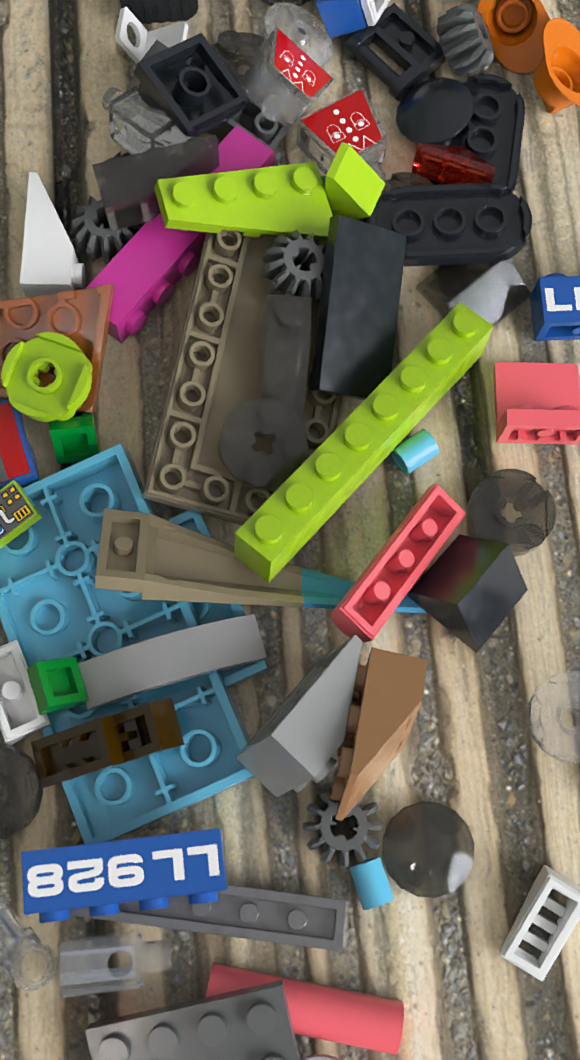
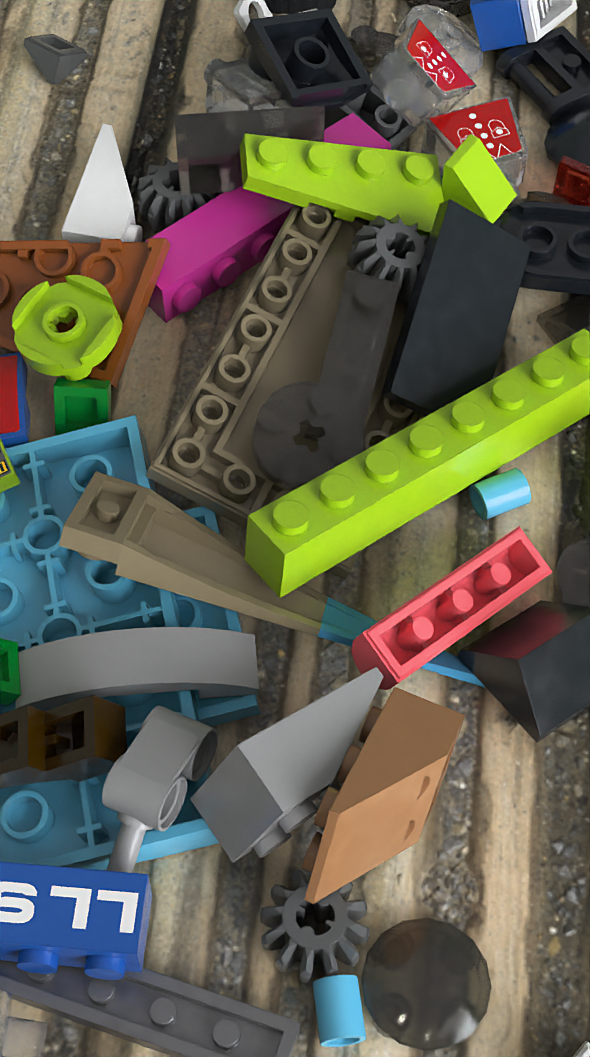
camera: 15 degrees right, 15 degrees down
none -> light grey beam [102,705,219,873]

